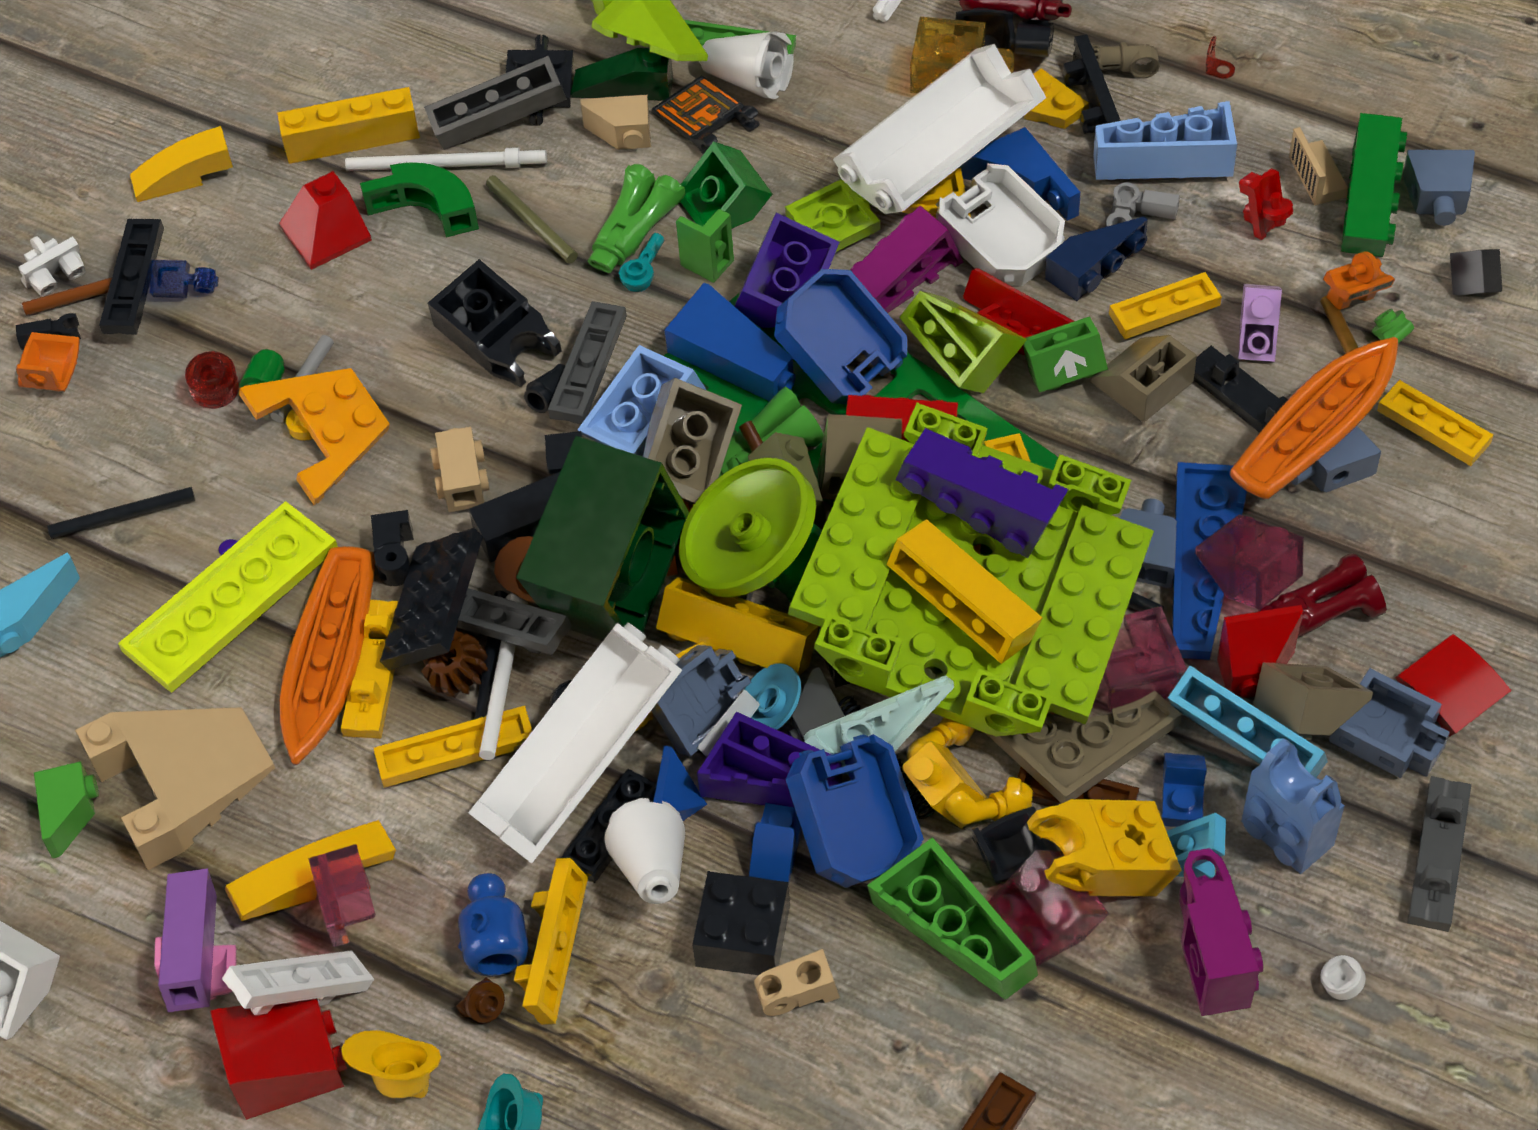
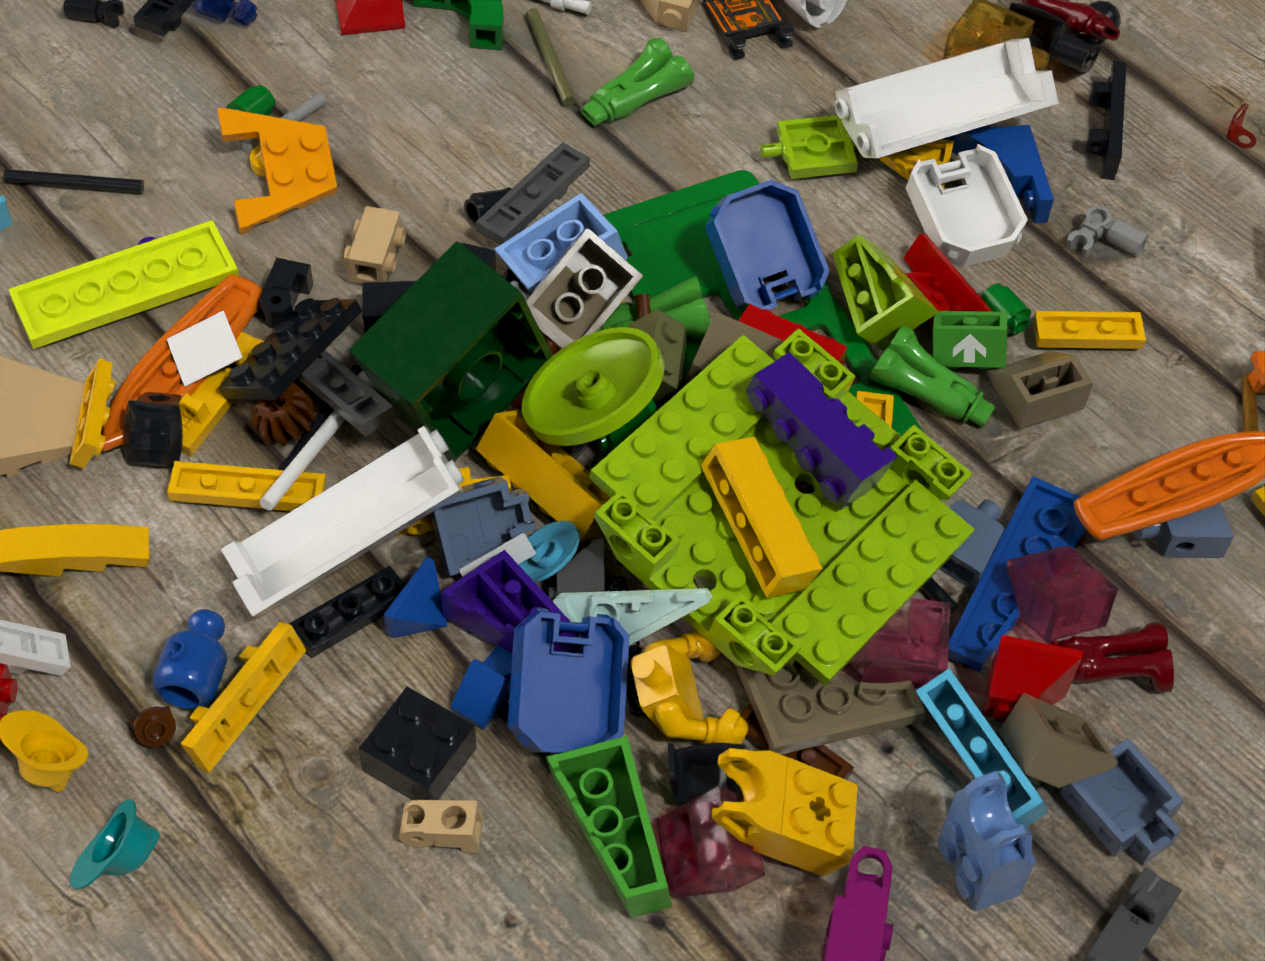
camera: 15 degrees right, 0 degrees up
orange piece [16,332,80,392] -> none
clear red wheel [185,351,239,409] -> none
clear pink panel [308,844,376,947] -> none
black brick [427,259,562,387] -> none
white cone [604,798,685,904] -> none
teal plate [619,233,665,292] -> none
blue slope [665,283,796,401] -> none
bright green panel [676,209,734,283] -> none
green slope [681,141,773,229] -> none
dark purple slope [734,213,840,328] -> none
magenta wedge [850,206,964,313] -> none
yellow wing [1024,68,1089,129] -> none
dark blue slope [1045,217,1148,301] -> none
dark tan connector [1092,42,1160,78] -> none
light blue wedge [1093,101,1237,180] -> none
blue slope [1161,753,1207,827] -> none
medium azure slope [1167,813,1226,879] -> none
black hinge [1194,345,1288,433] -> none
lavender slope [1238,284,1282,362] -> none
red hips [1239,168,1294,240] -> none
red slope [1394,634,1512,737] -> none
none -> yellow plate [69,358,115,469]
none -> black piece [123,392,183,468]
none -> white sticker [166,310,243,387]
none -> bright green piece [869,326,996,428]
none -> green brick [981,283,1031,335]

